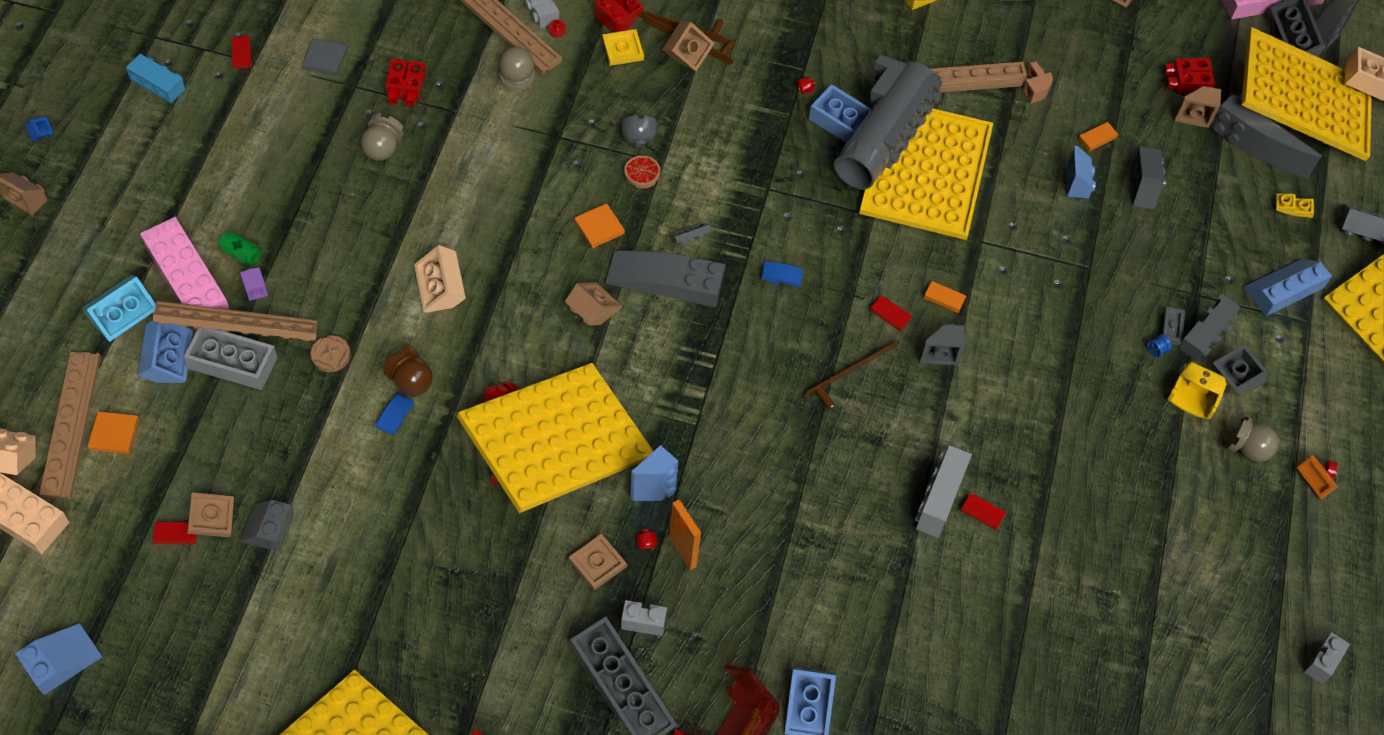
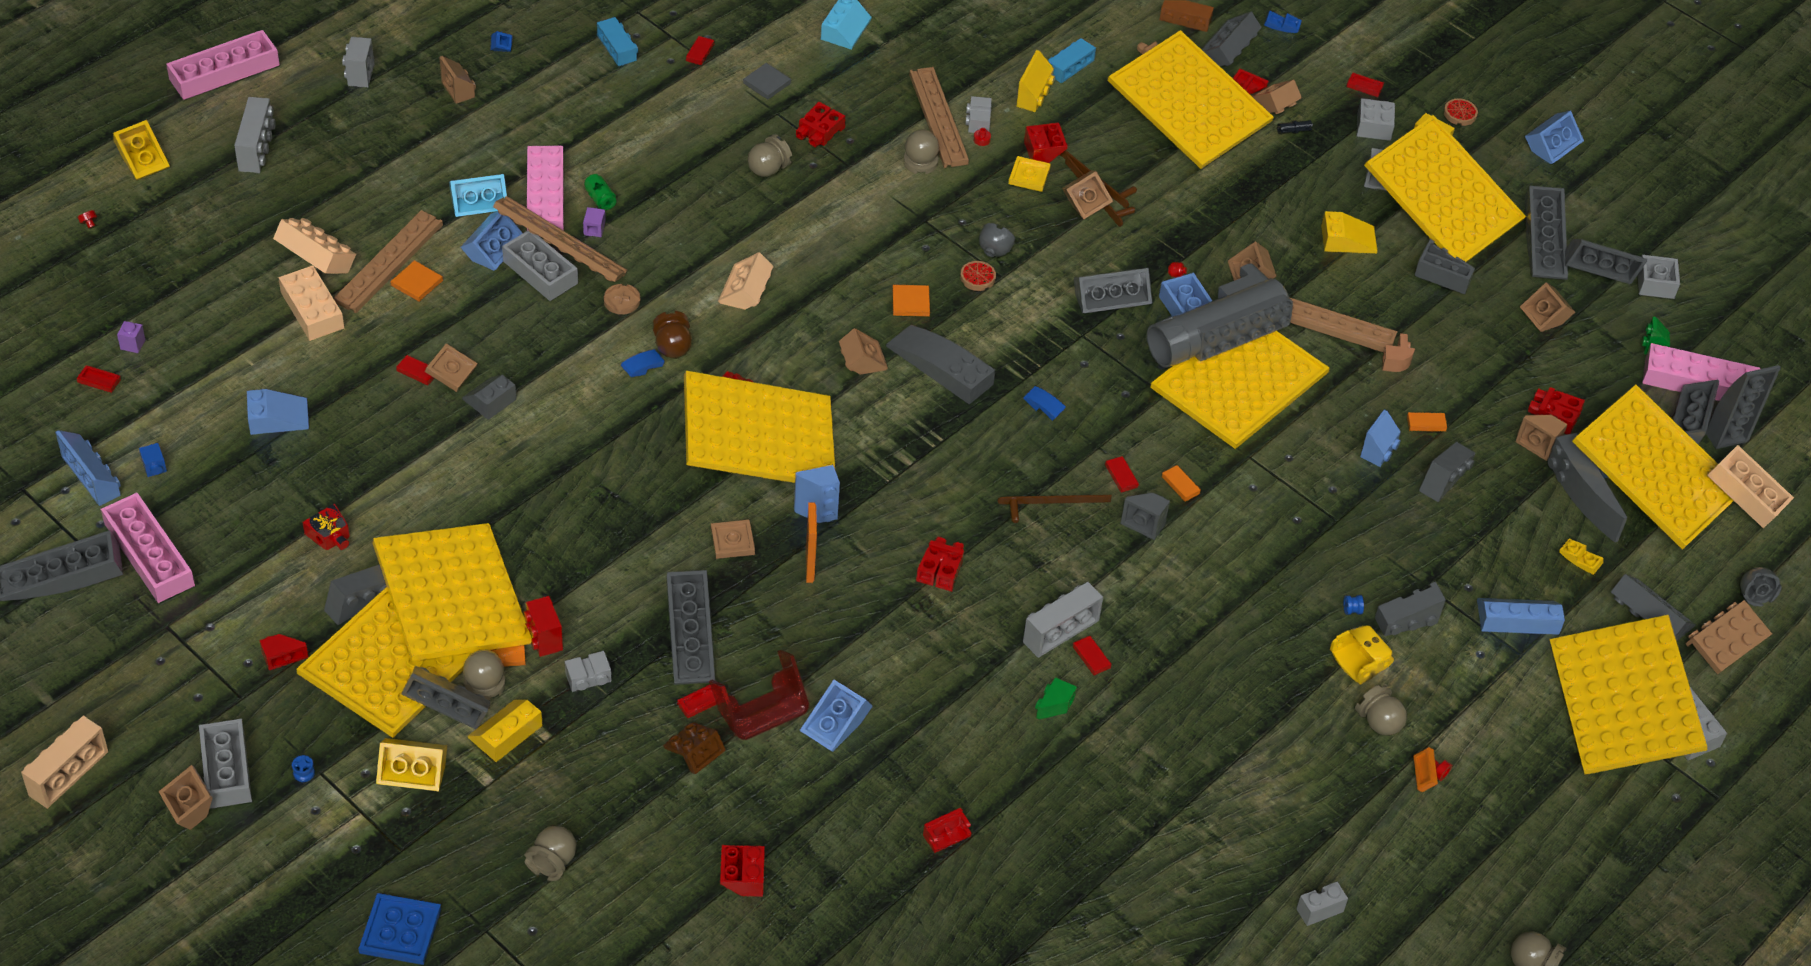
camera: 30 degrees right, 10 degrees down
light grey brick [621,600,667,636] -> none
red piece [636,529,658,550] -> none
dark grey plate [670,222,711,245] -> none
dark grey plate [1162,306,1185,346] -> none
dark grey slope [1212,344,1269,393] -> none
none -> red hips [916,536,964,592]
none -> green slope [1035,677,1077,719]
none -> dark grey slope [1073,268,1152,313]
none -> medium nougat slope [1228,241,1276,281]

